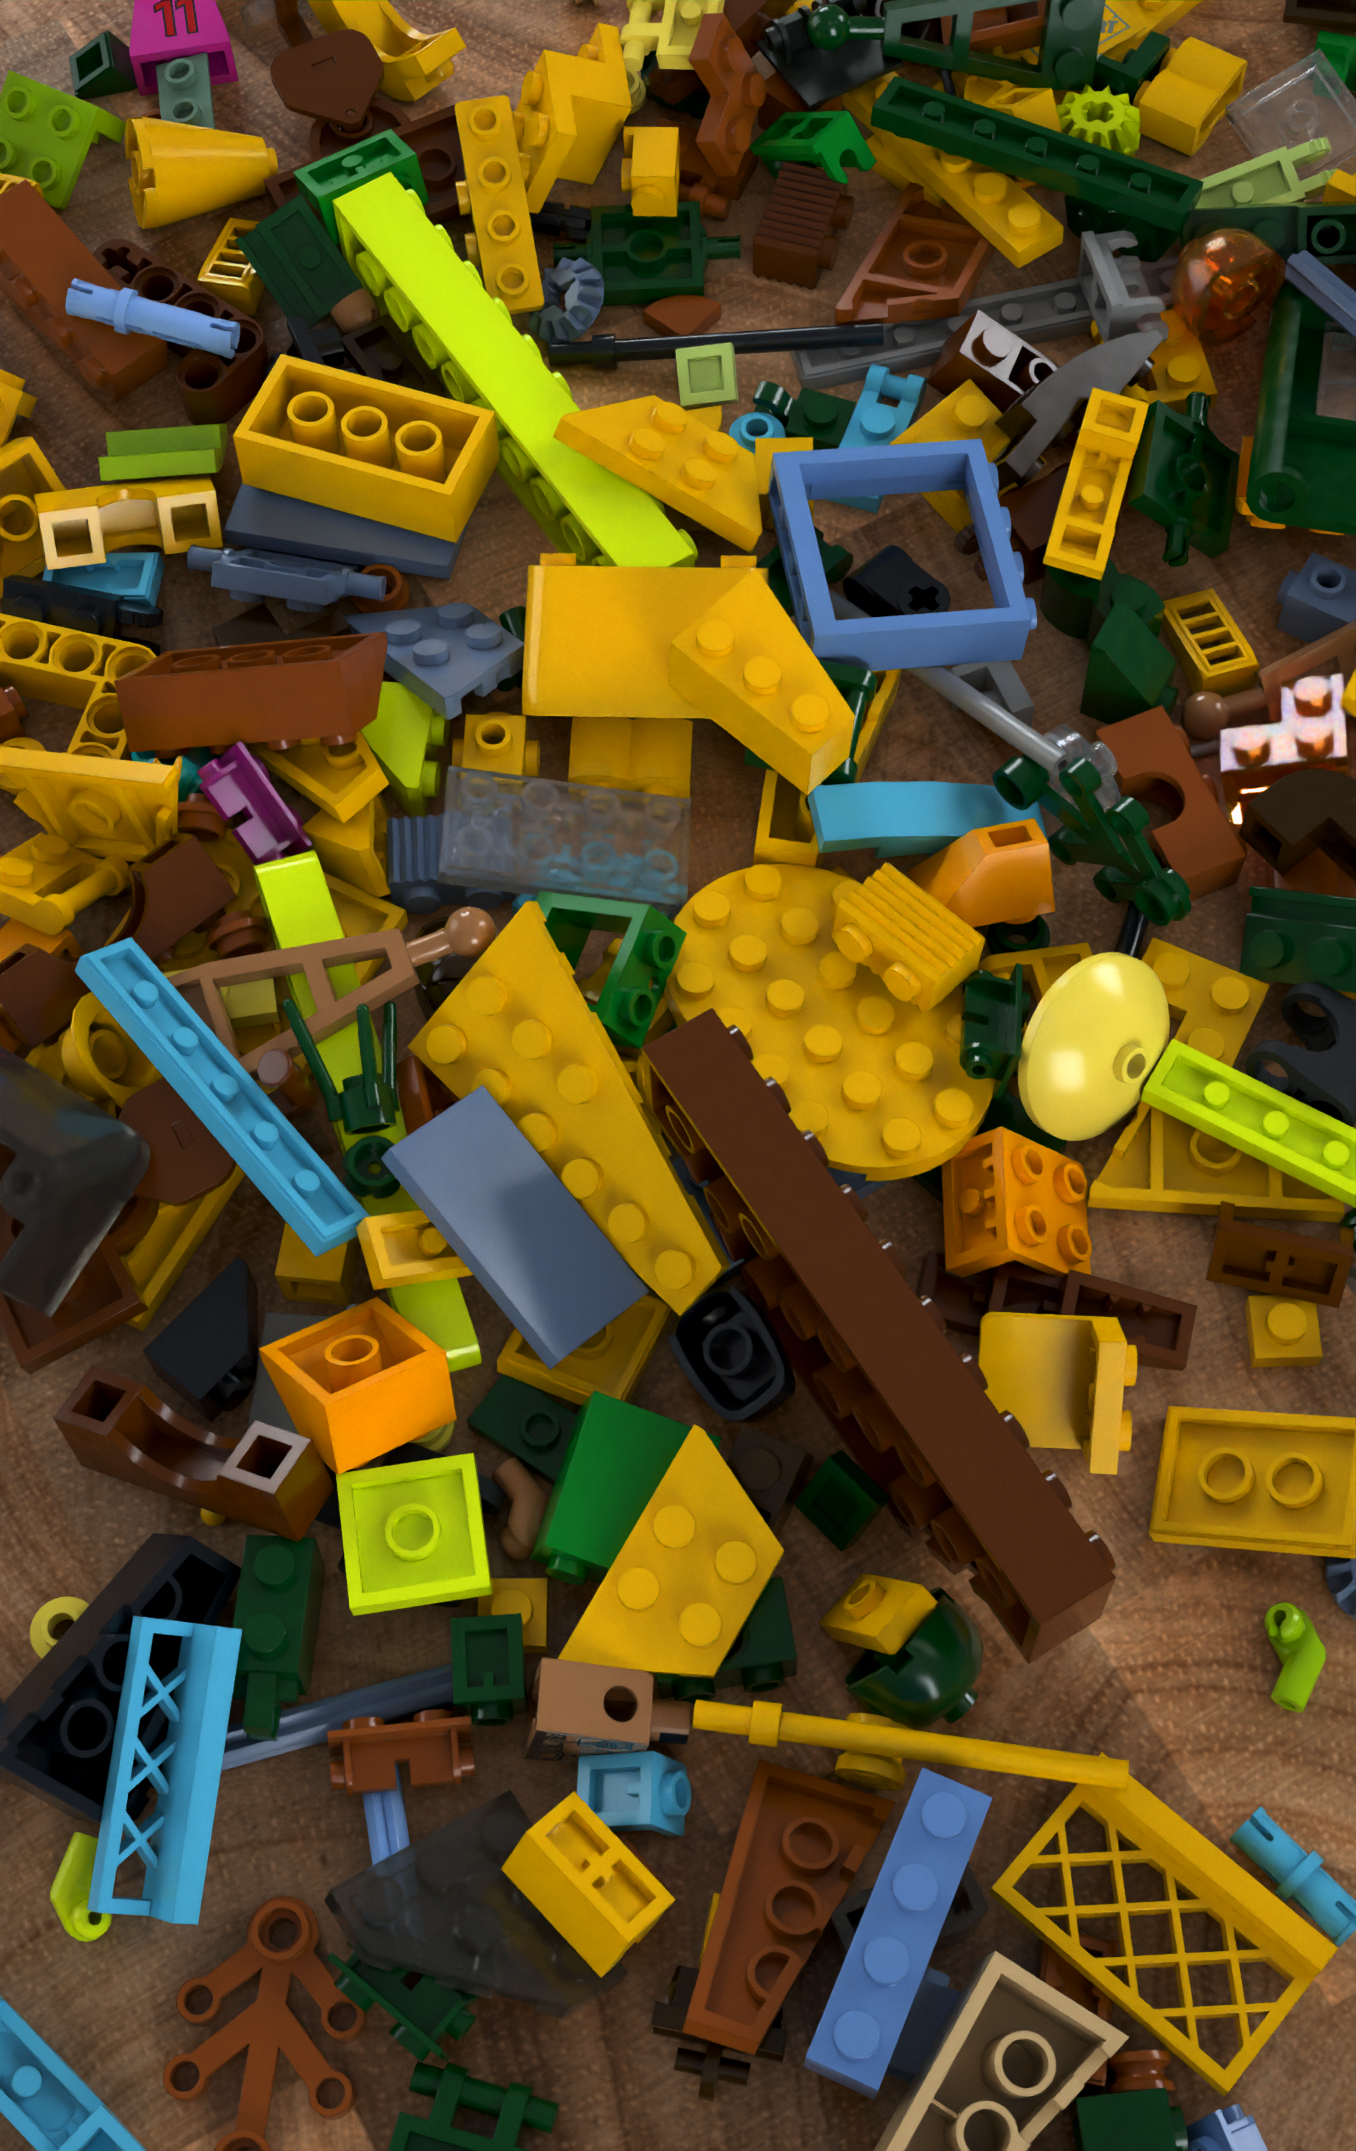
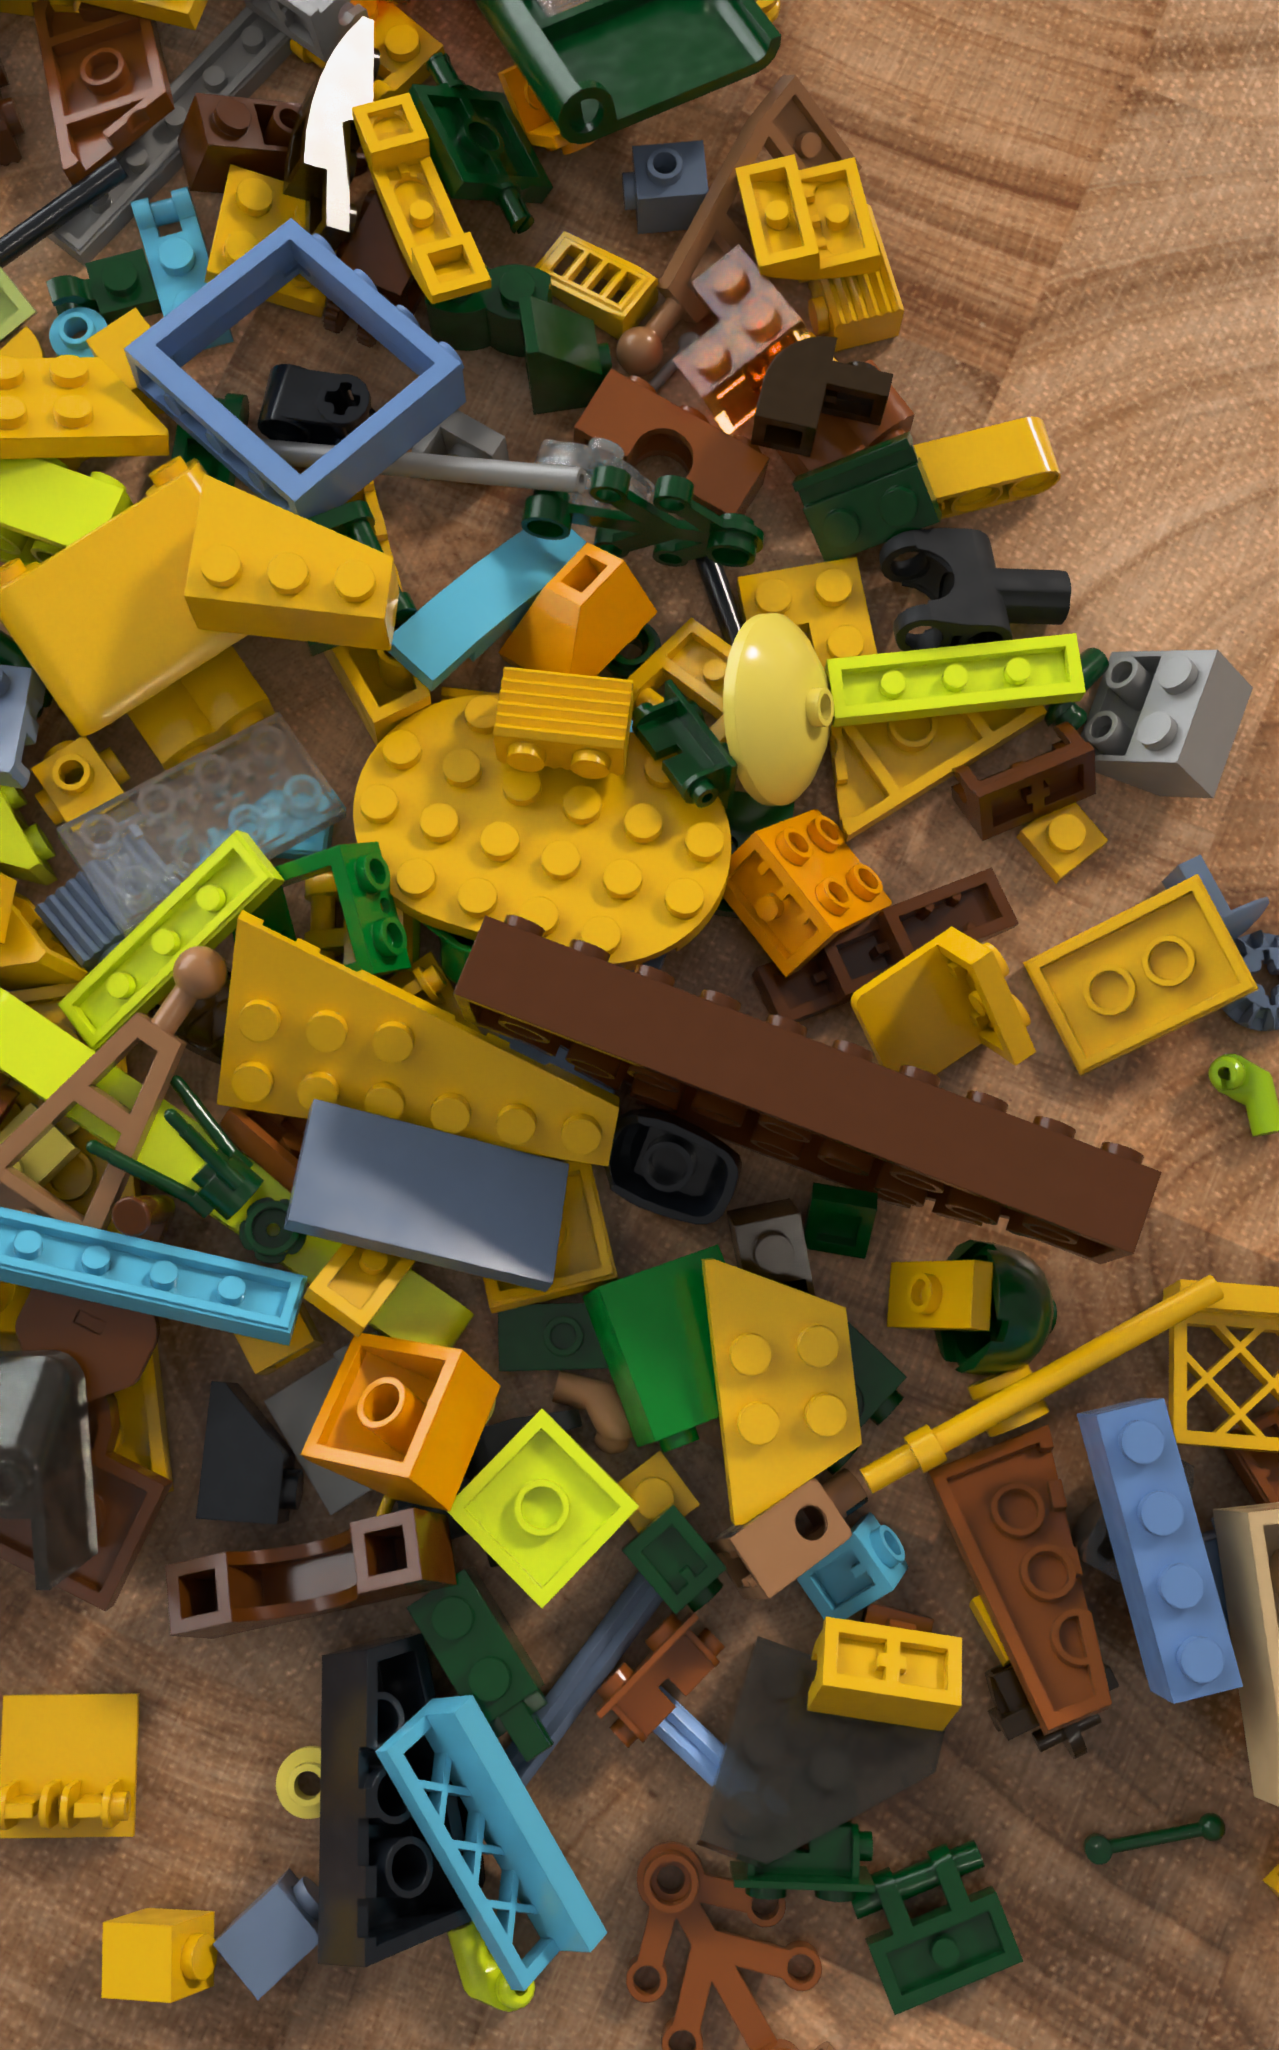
camera: 40 degrees left, 15 degrees up
none -> neon yellow tile [57,830,285,1052]

